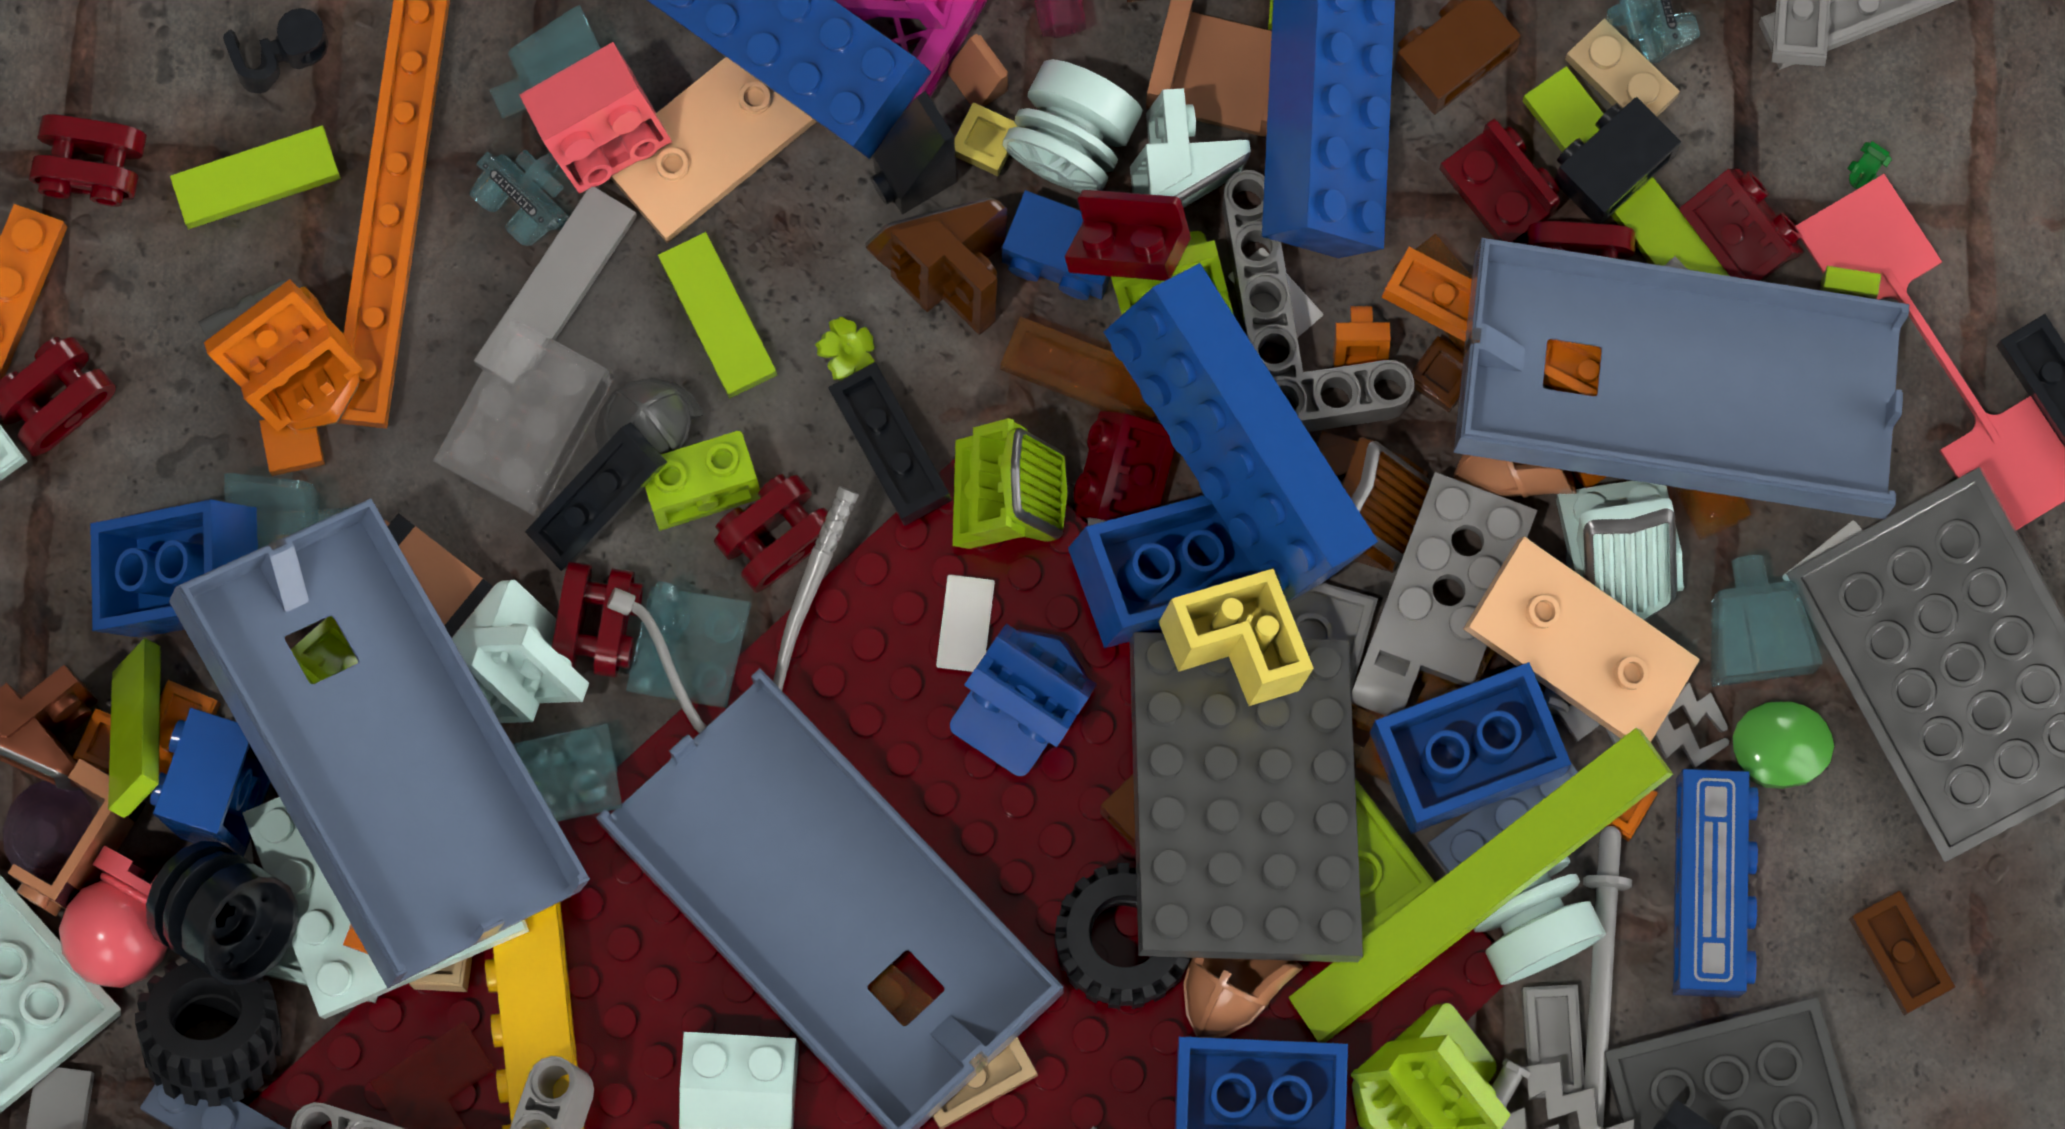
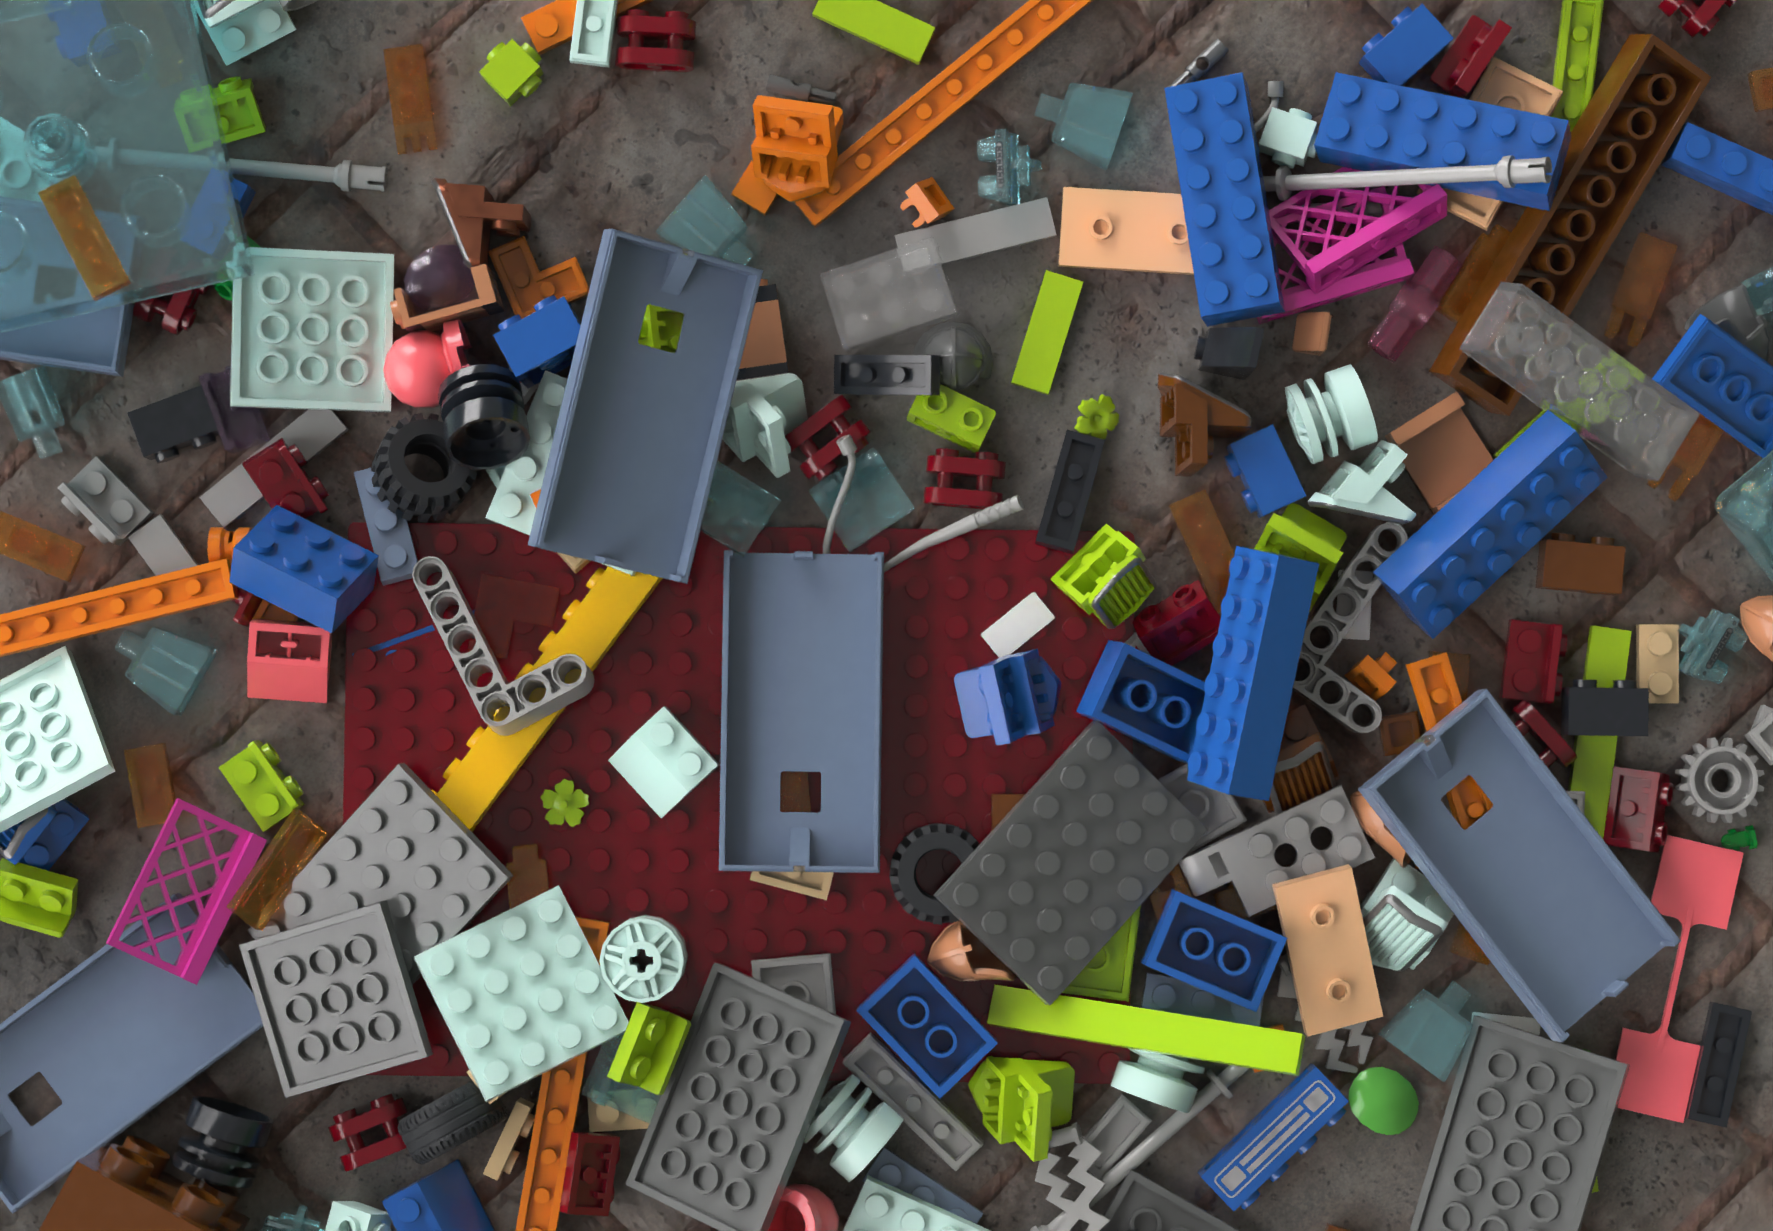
camera: 45 degrees right, 10 degrees up
blue brick [90,499,258,638] -> none
lime tile [108,637,161,818] -> none
coral slope [519,42,672,194] -> none
light yellow plate [954,102,1018,176] -> none
dark red bracket [1064,190,1191,281] -> none
light yellow brick [1159,569,1314,706] -> none
lime tile [1820,266,1881,299] -> none
none -> orange tile [900,177,955,227]
none -> light grey gear [1675,738,1764,823]

